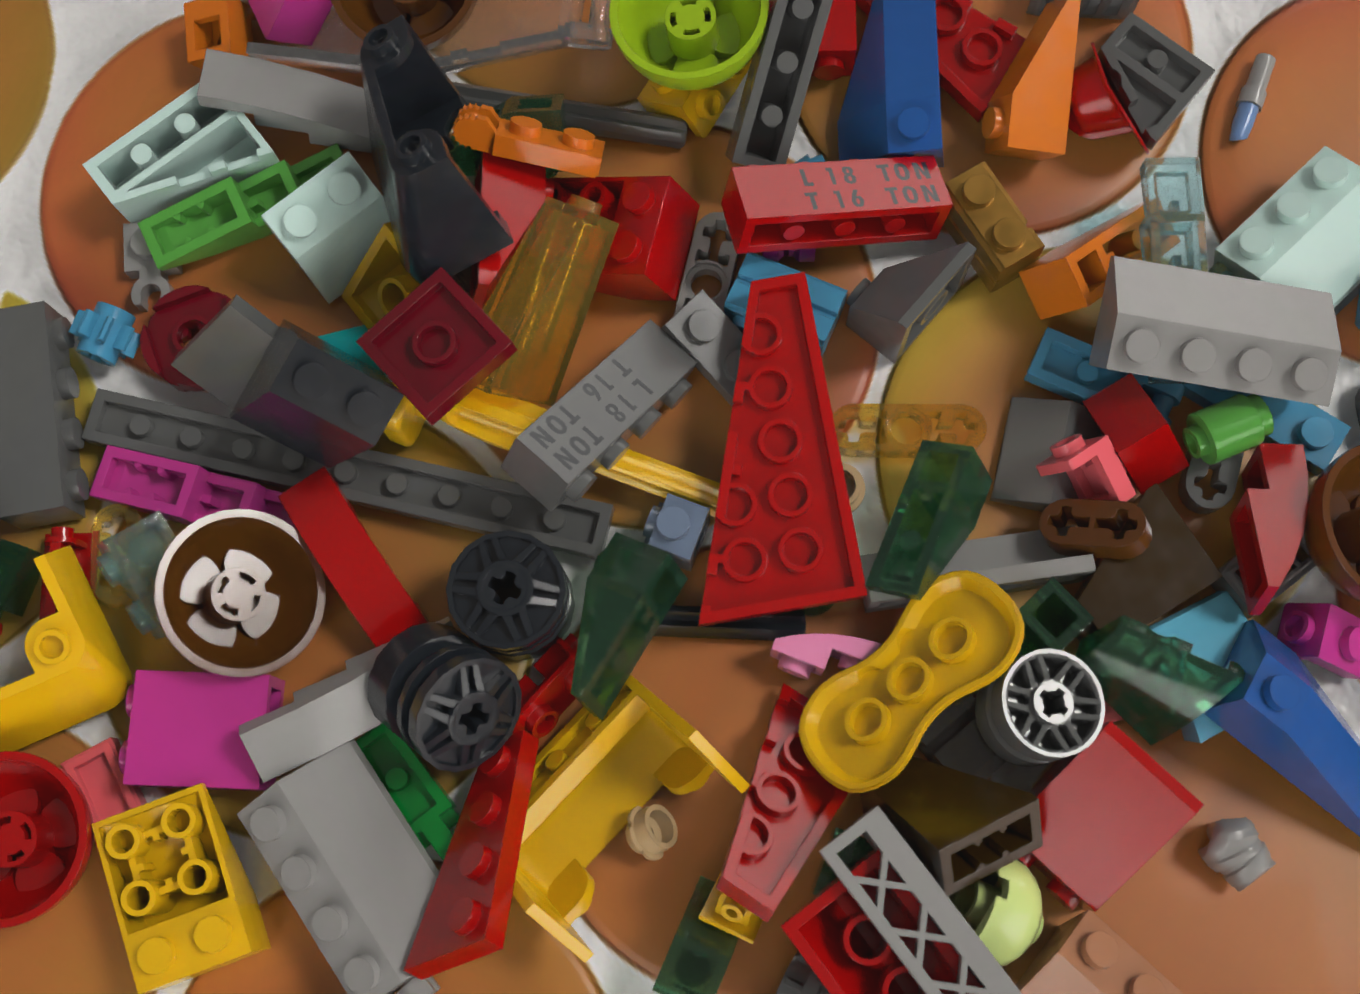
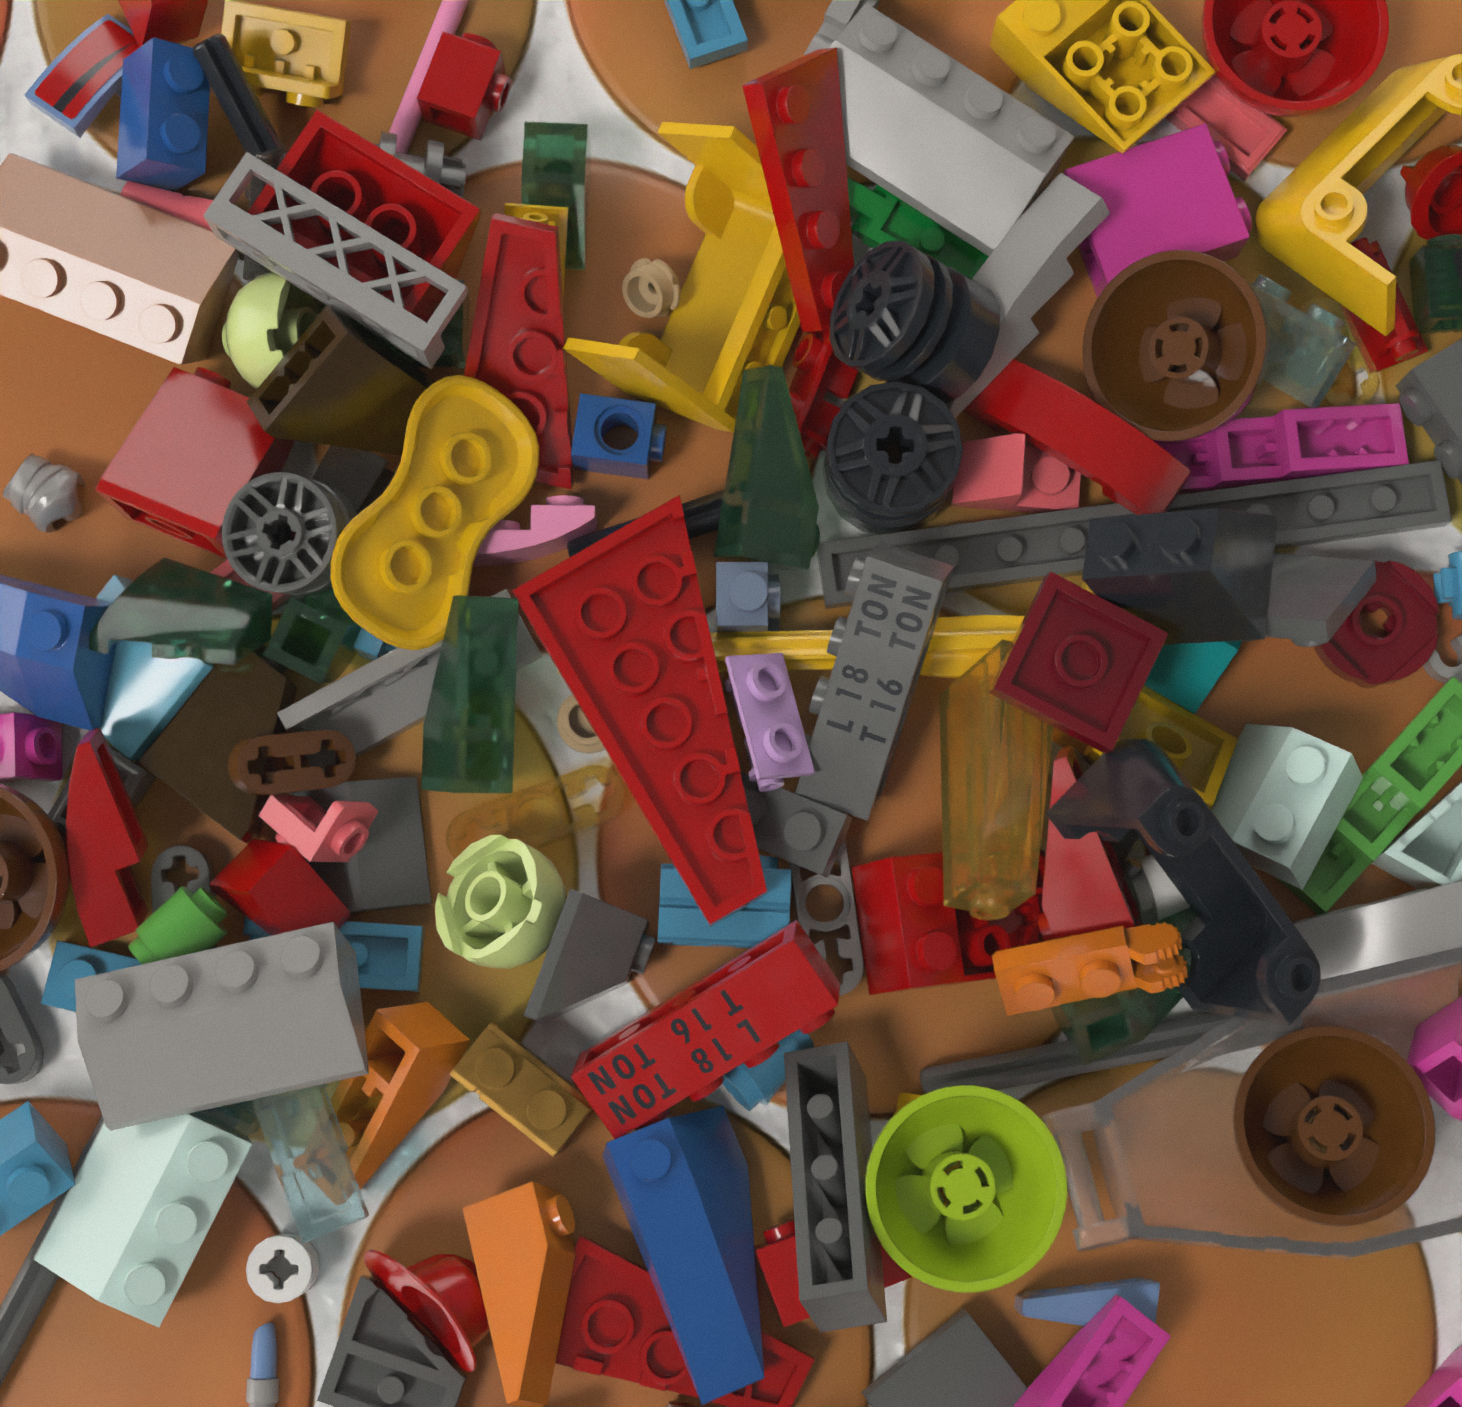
camera: 150 degrees right, 5 degrees up
none -> white wheel [246,1232,320,1303]
none -> yellowish green cylinder [435,835,566,969]
none -> blue brick [571,393,667,480]
none -> lavender hinge [724,653,815,792]
none -> coral slope [951,433,1081,513]

